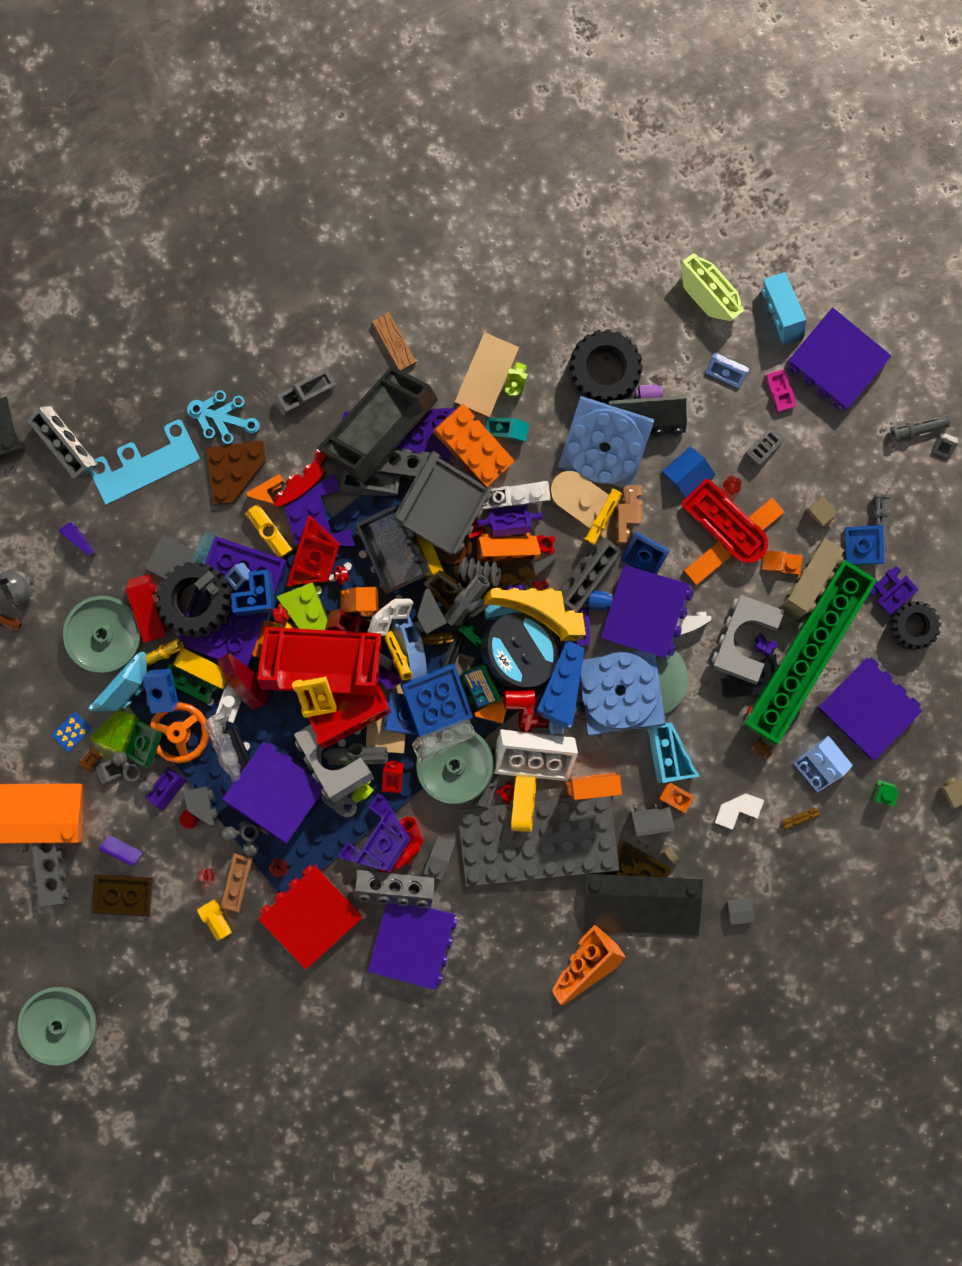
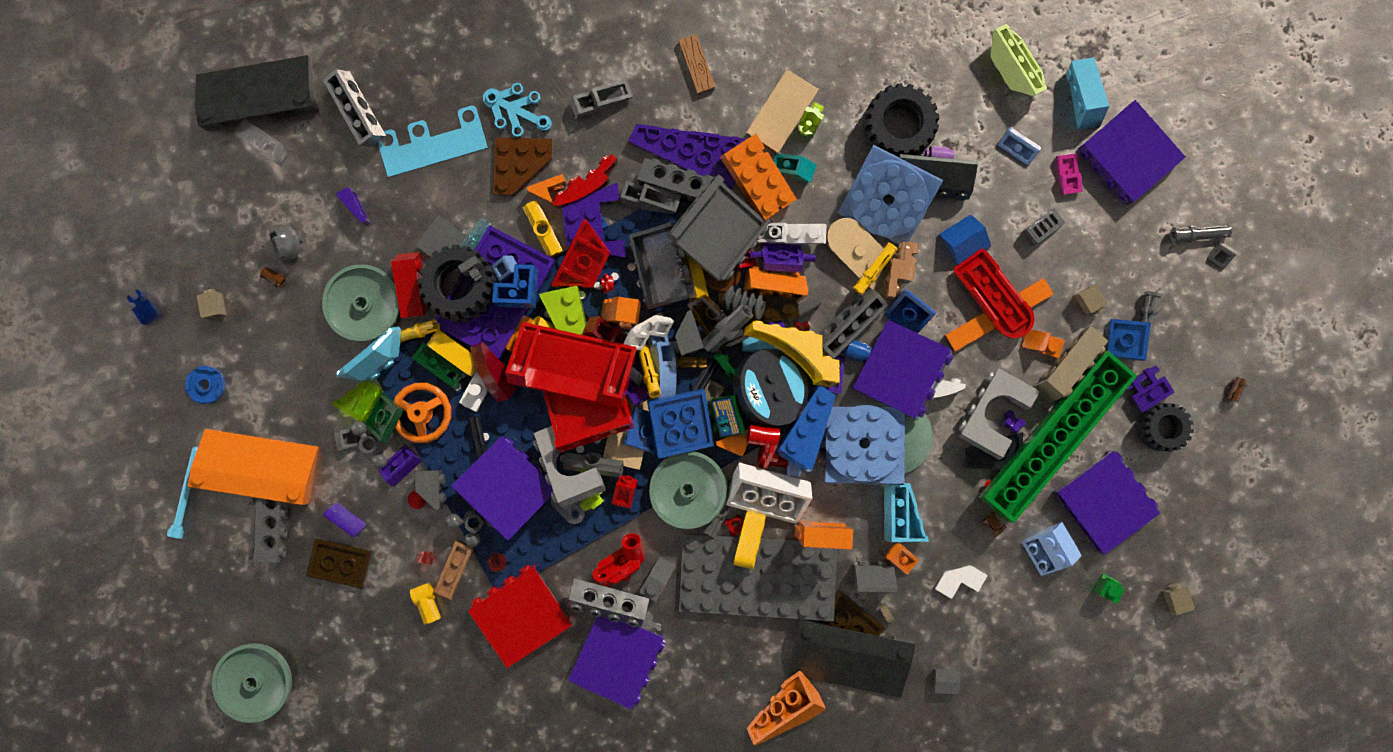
camera: 10 degrees right, 0 degrees up
blue sticker [51,712,91,752] -> none
reddish brown bush [78,746,104,772] -> none
blue brick [142,669,178,713] -> none
clear piece [204,712,241,781] -> none
red plate [273,604,289,626] -> none
yellow plate [292,677,336,717] -> none
pearl dark grey slope [317,366,438,483] -> none
dark purple wing [338,793,411,872] -> none
clear slope [412,718,476,762] -> none
red plate [537,535,556,554] -> none
clear red plate [723,476,742,495] -> none
pearl gold axle [782,807,820,830] -> none

